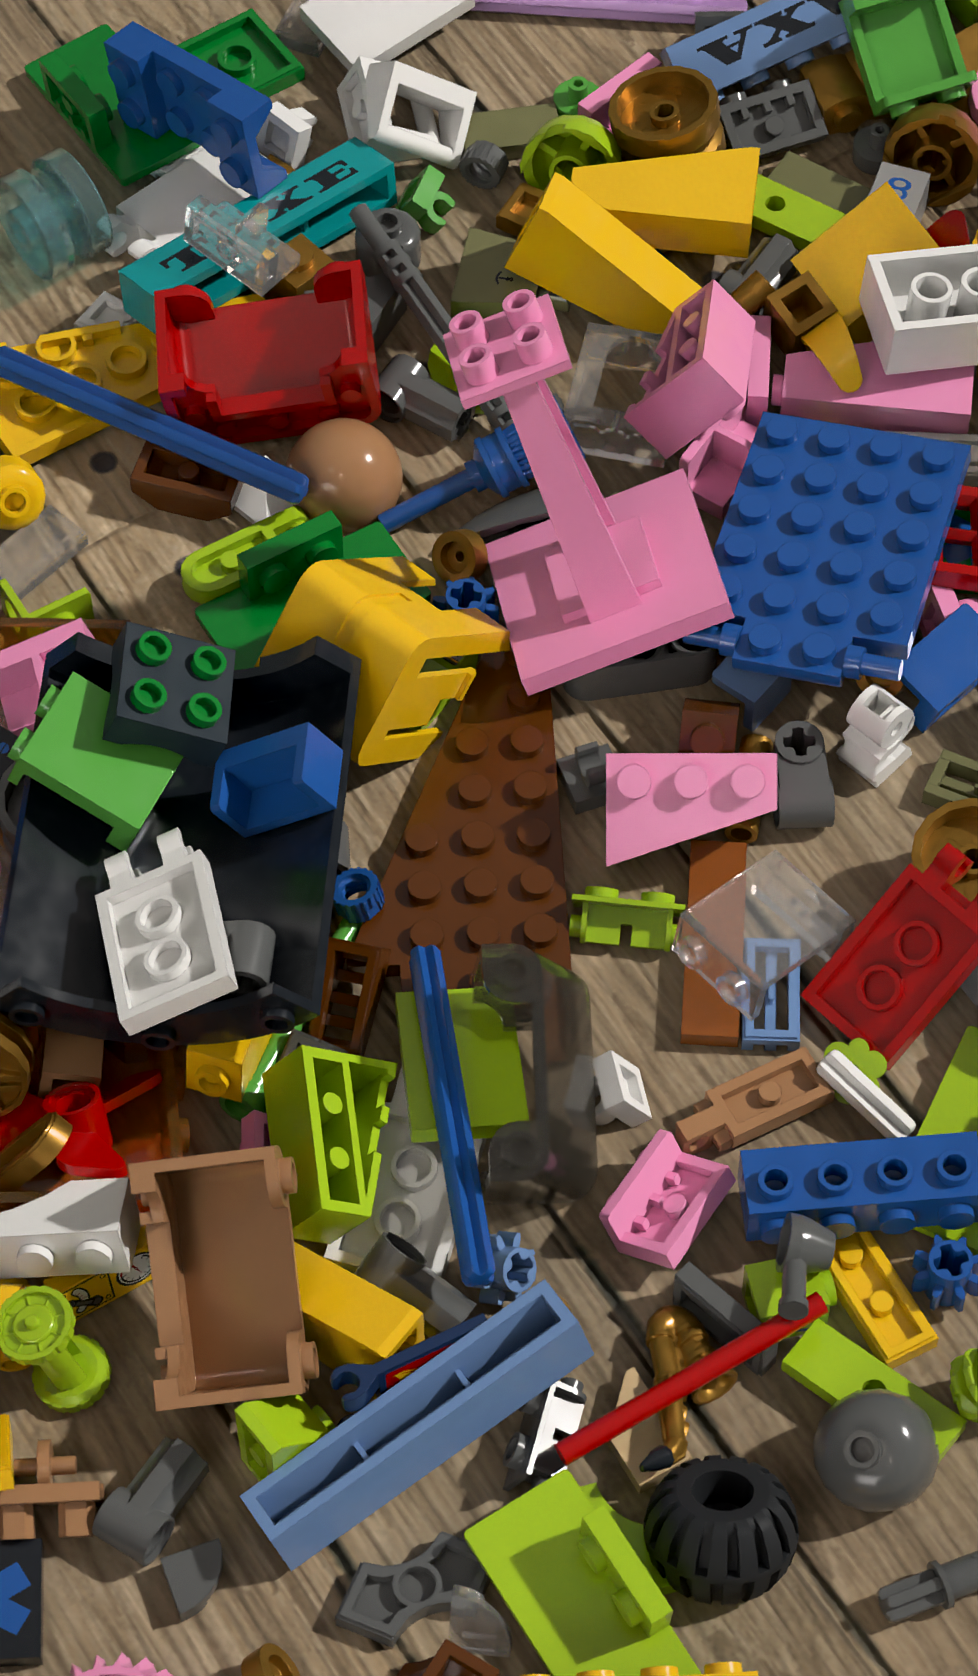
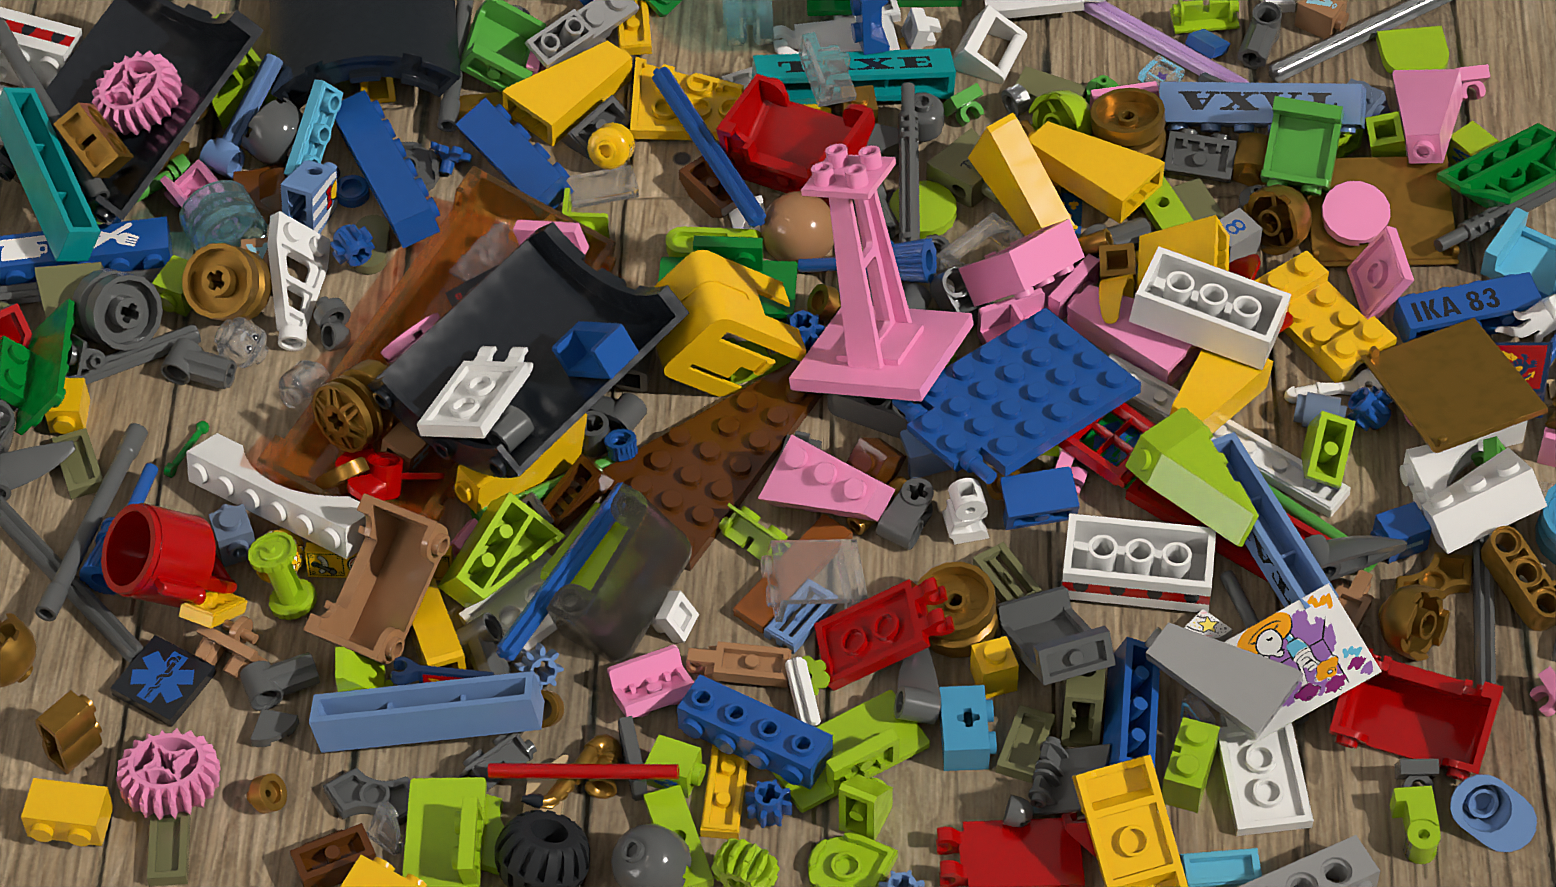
camera: 35 degrees right, 5 degrees down
bright green panel [7,671,184,851] -> none
black brick [102,621,236,768] -> none
white tile [365,60,477,170] -> none
dark grey bar [776,1212,836,1320] -> none
none -> dark grey piece [930,267,988,327]
none -> clear tile [1138,54,1185,93]

